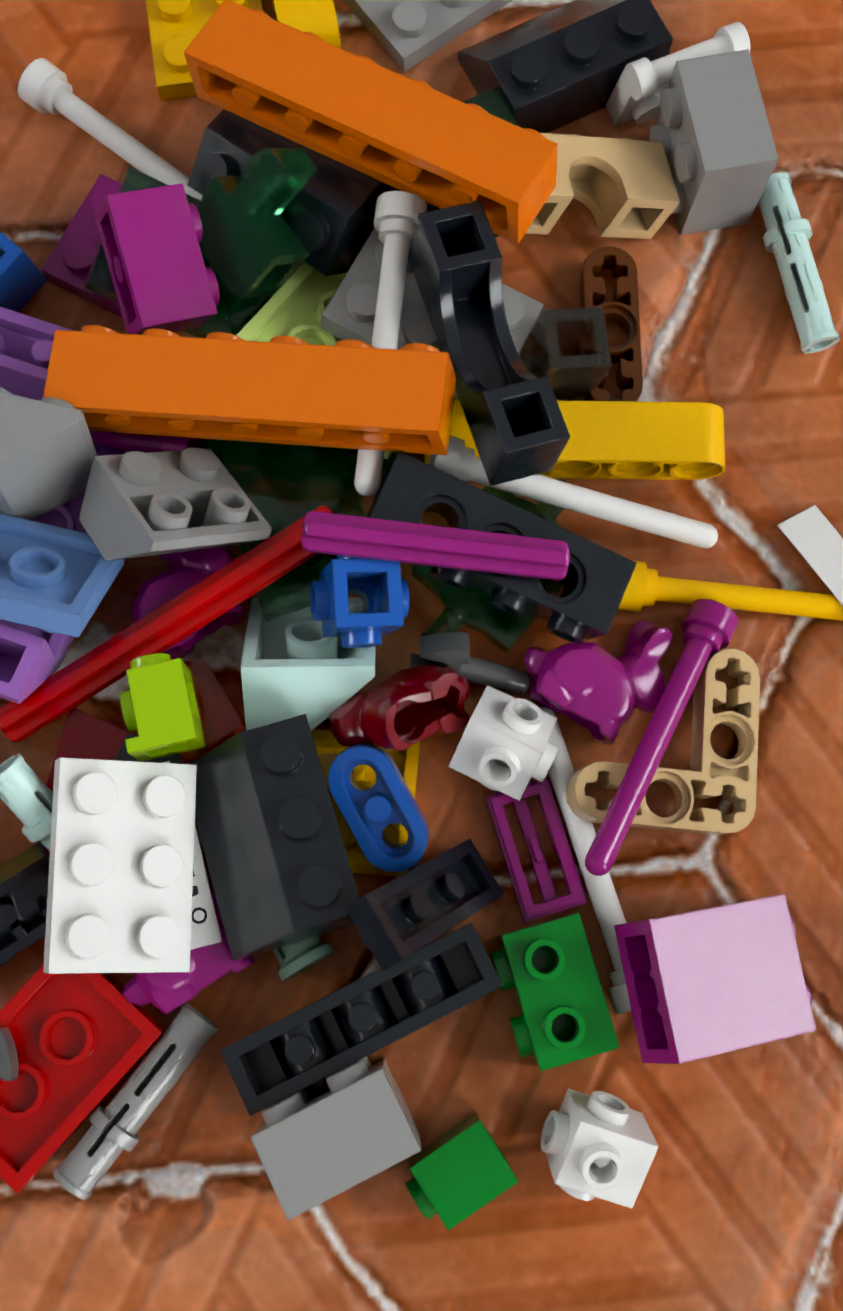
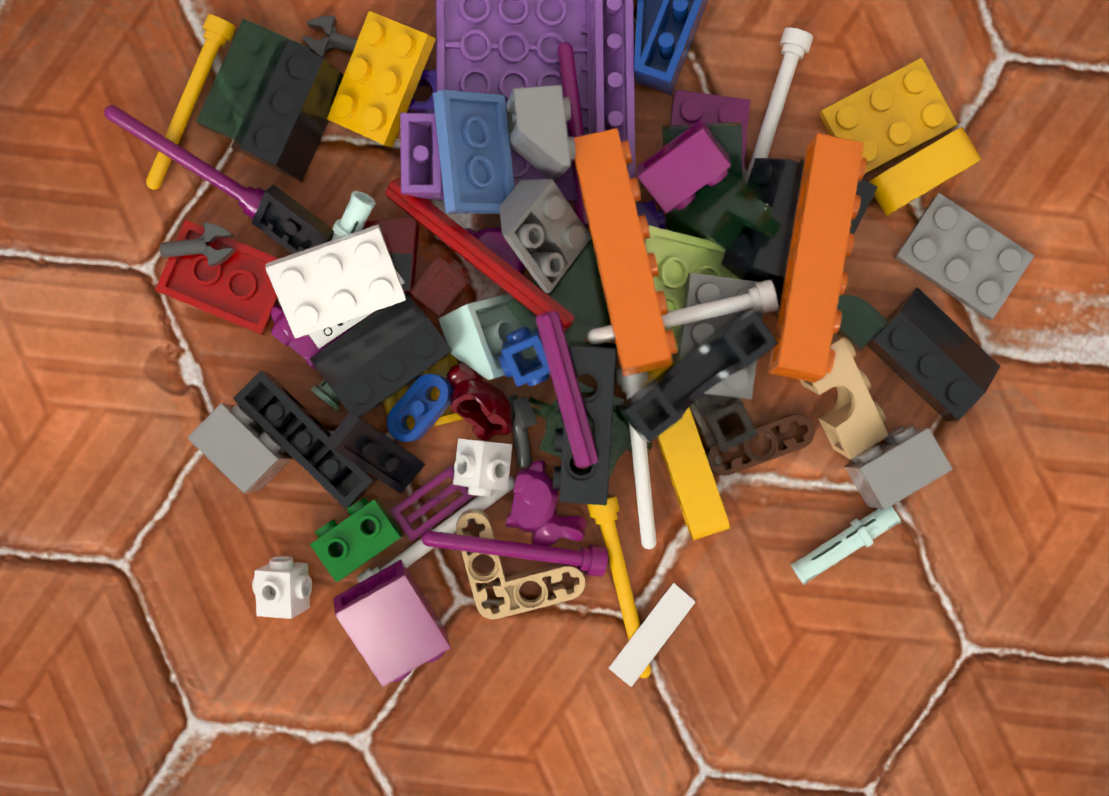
camera: 70 degrees right, 10 degrees up
light grey pin [53,1003,219,1200] -> none
lime brick [120,653,206,762] -> none
green brick [405,1112,519,1231] -> none
white plate [606,21,751,126] -> none

